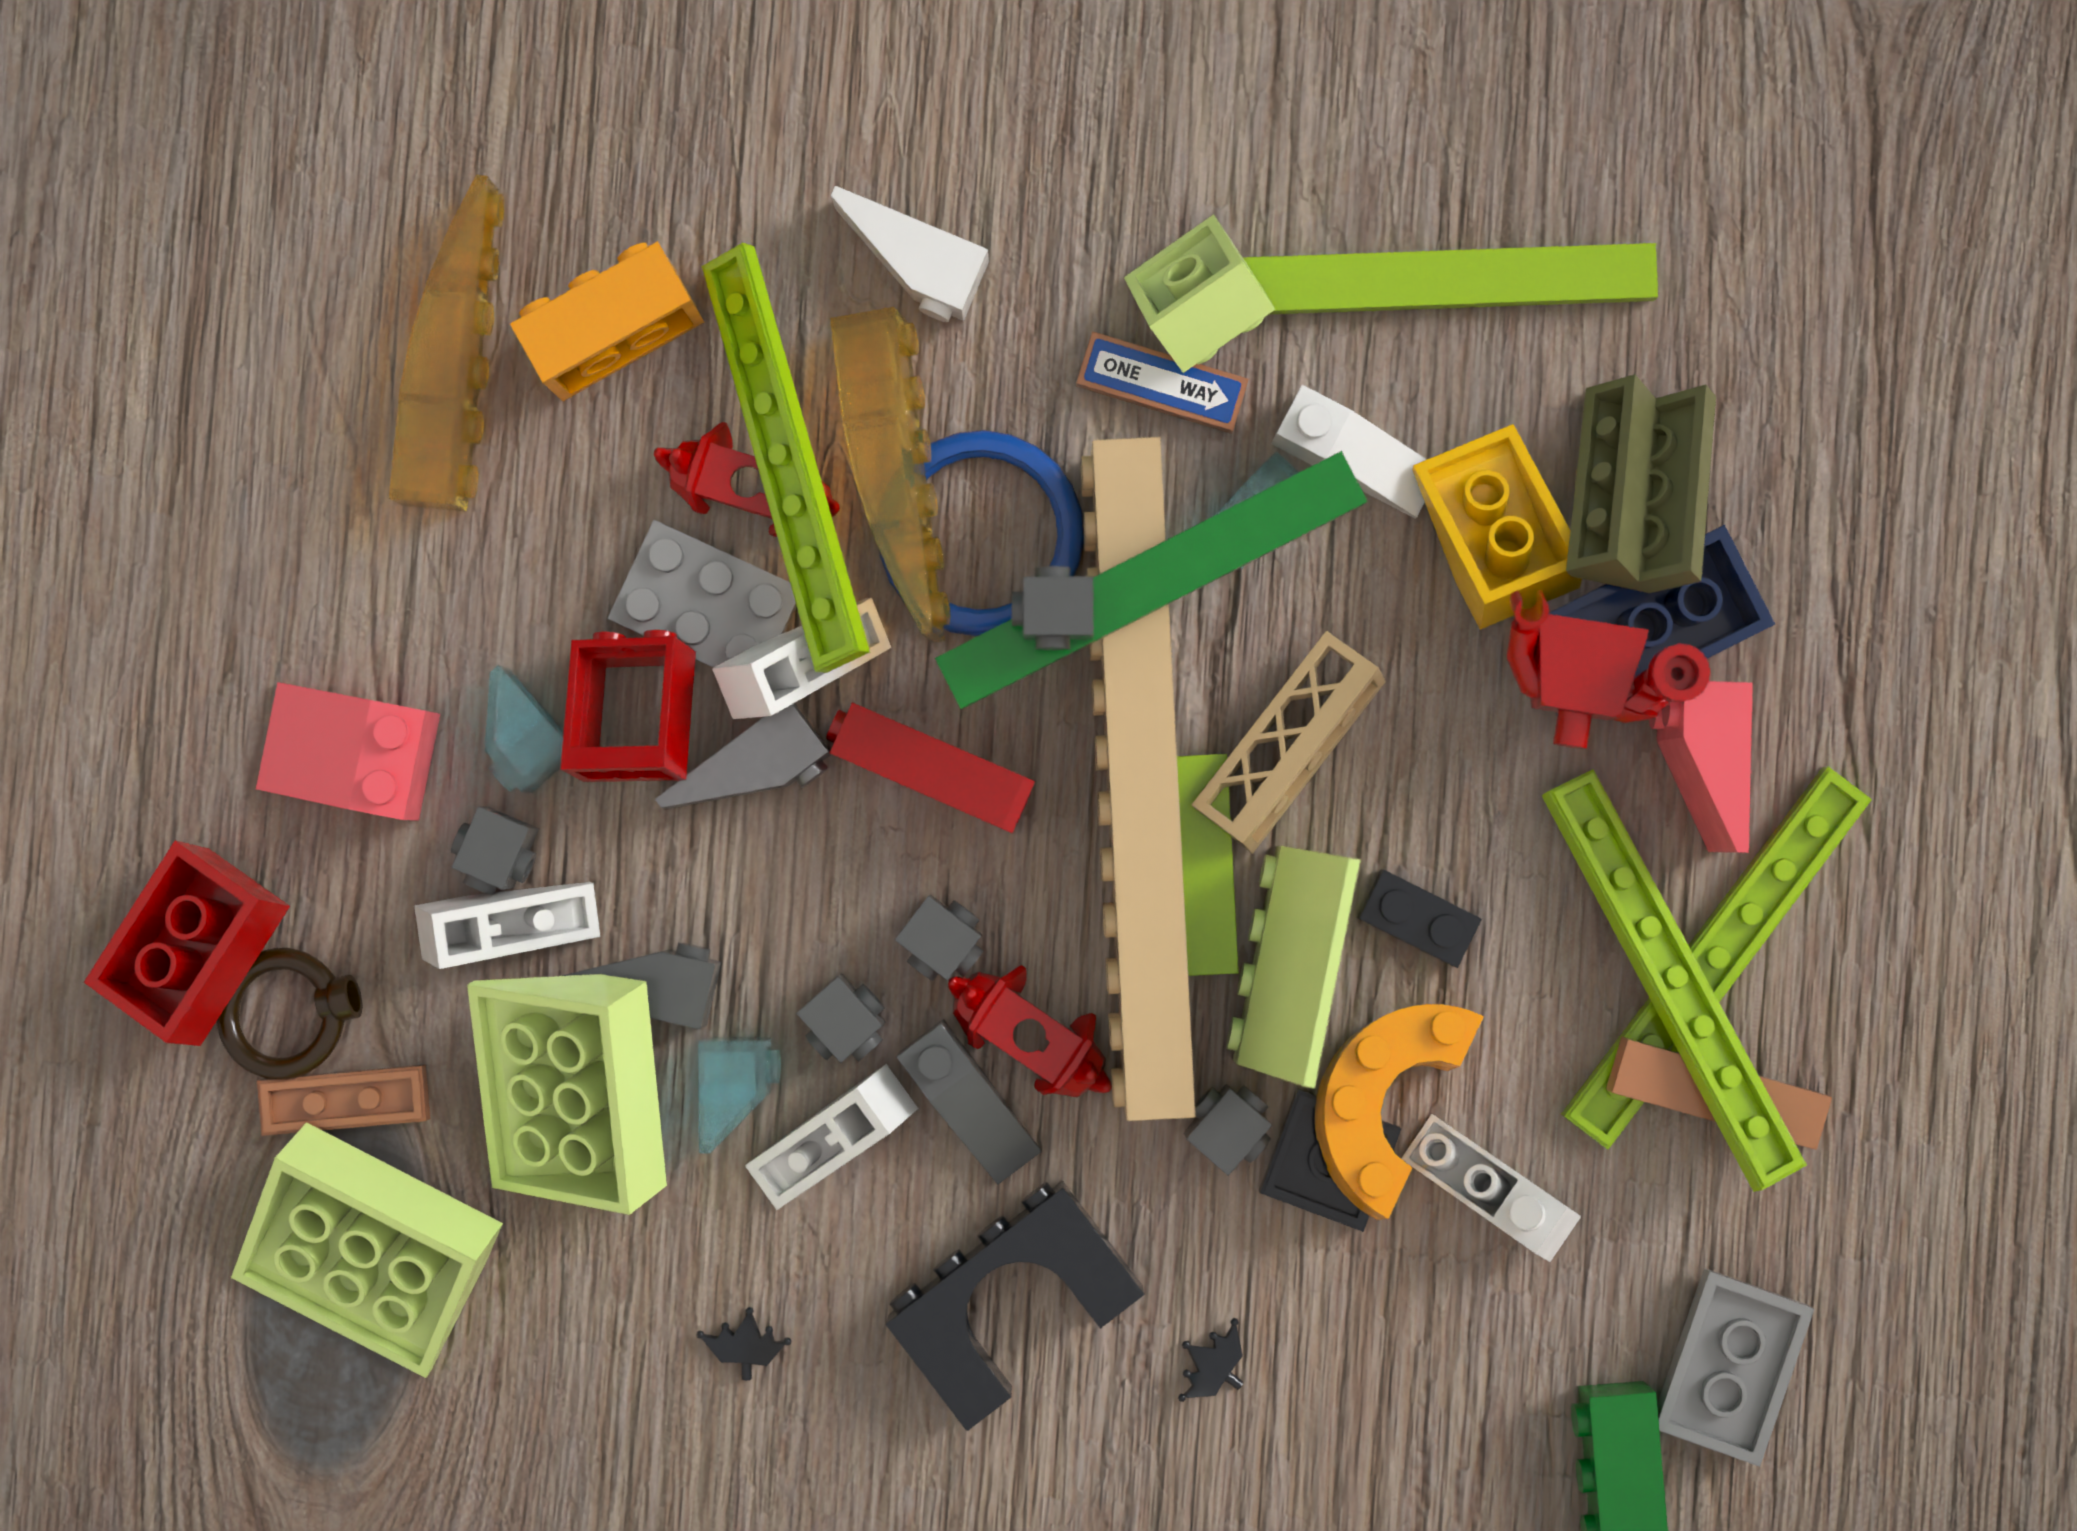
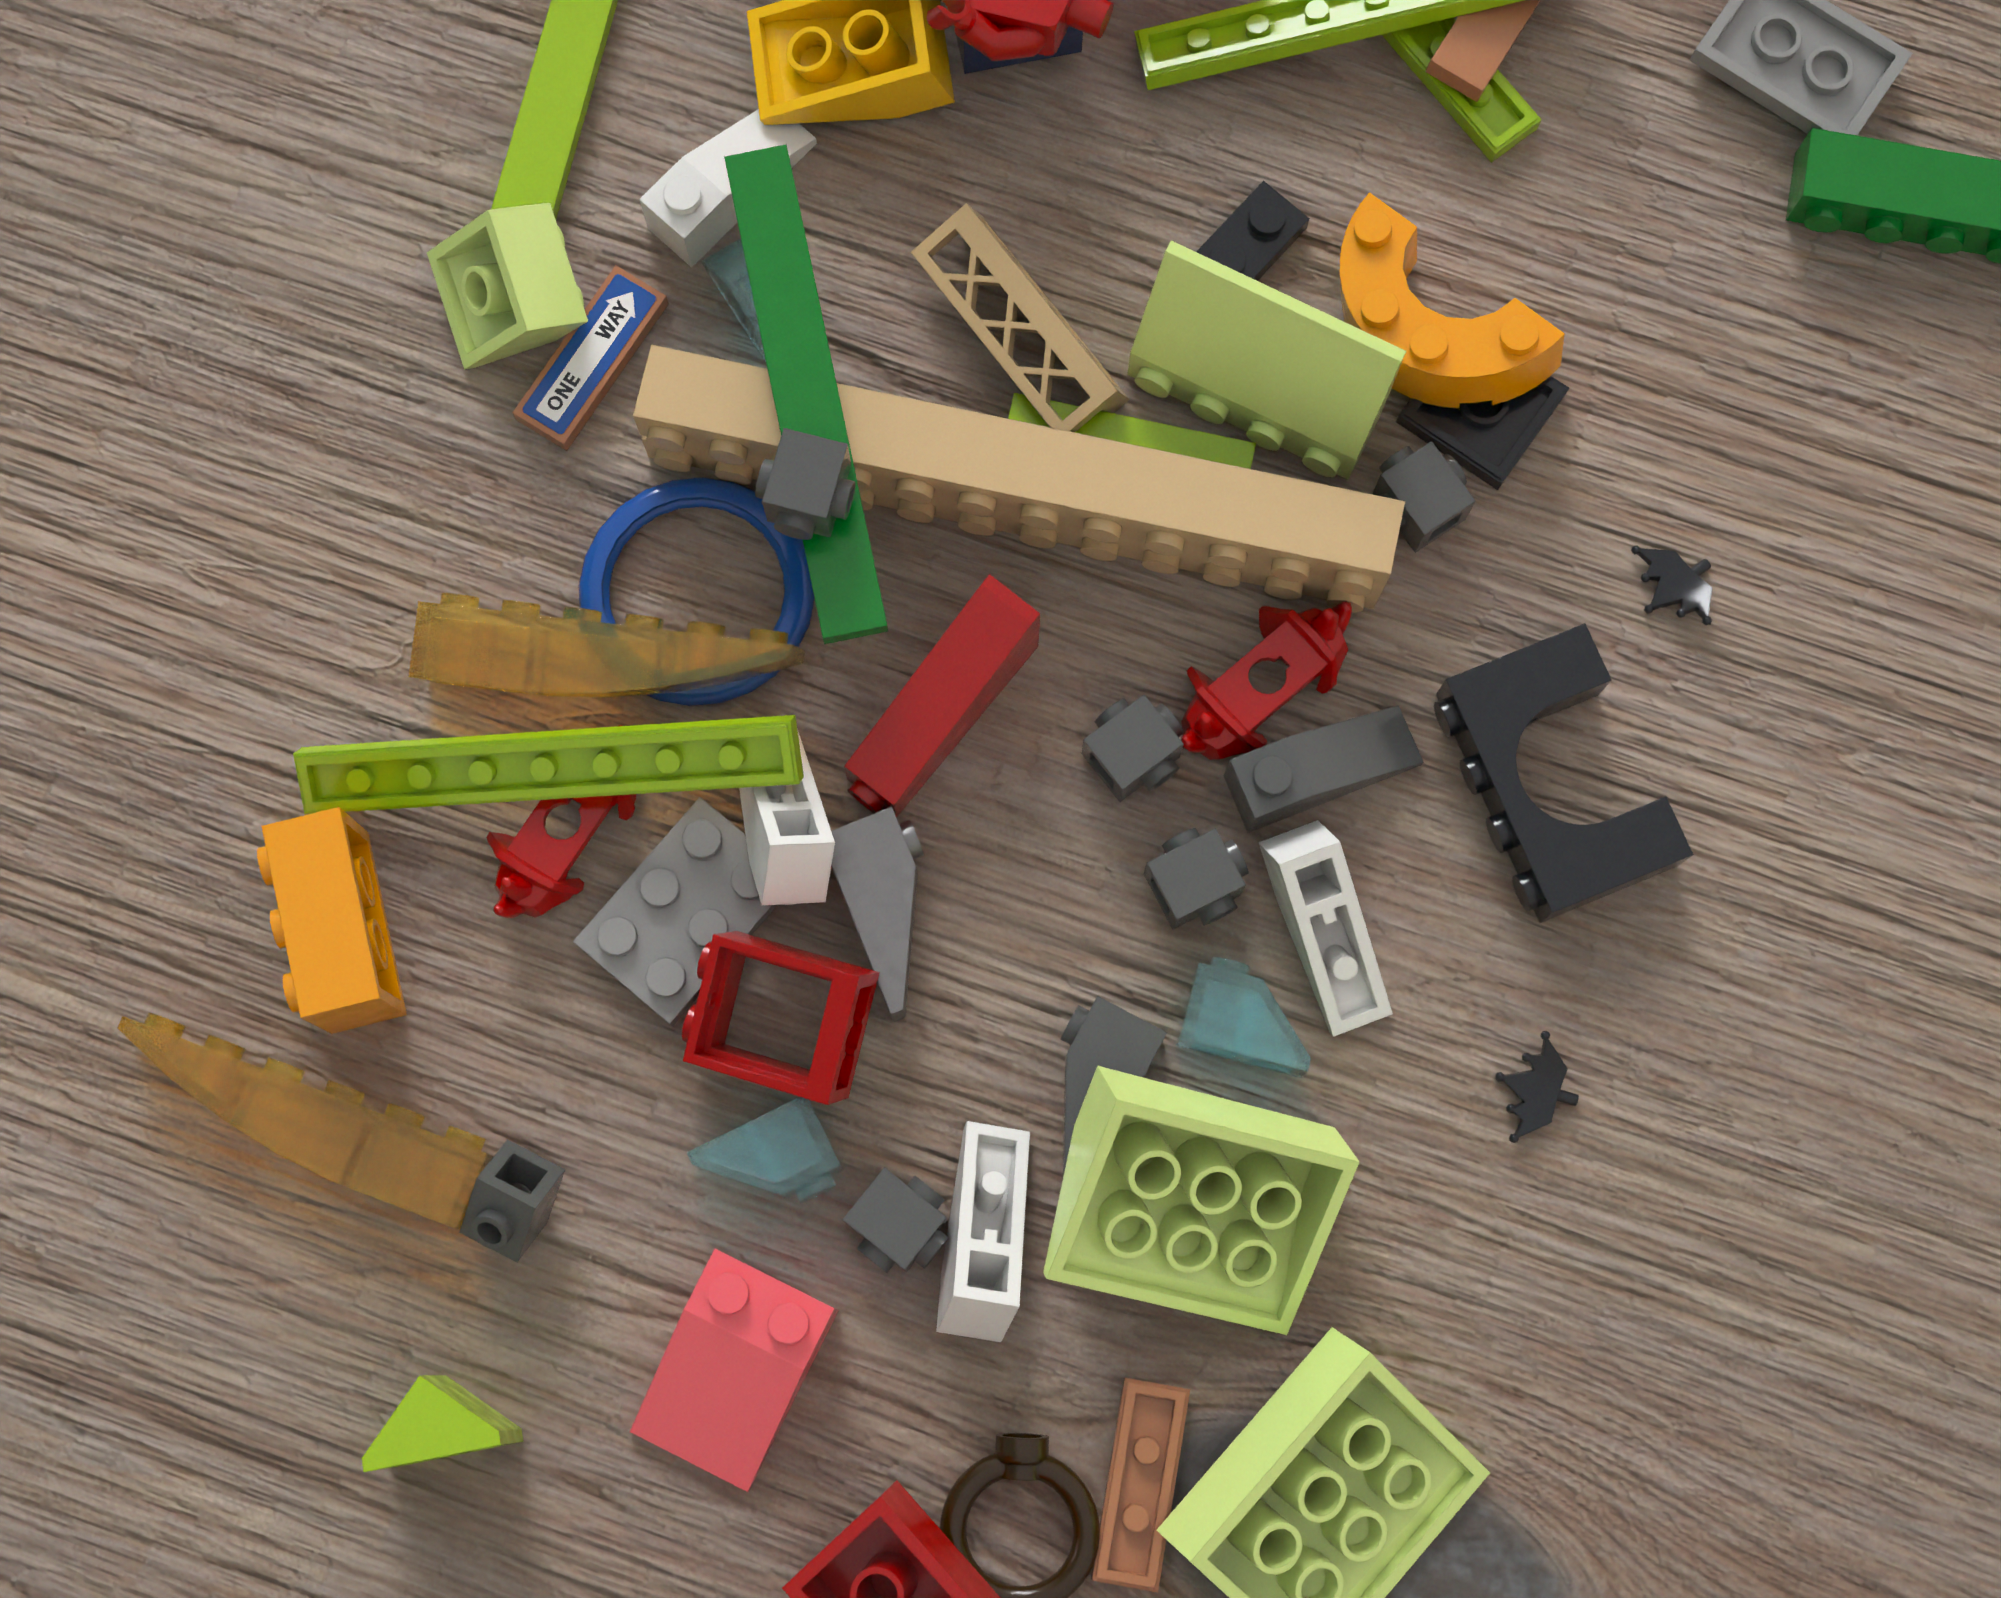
camera: 75 degrees left, 10 degrees down
white slope [831,186,989,322] -> none
white slope [1401,1114,1581,1262] -> none
none -> lime slope [361,1375,524,1472]
none -> dark grey brick [459,1139,565,1263]

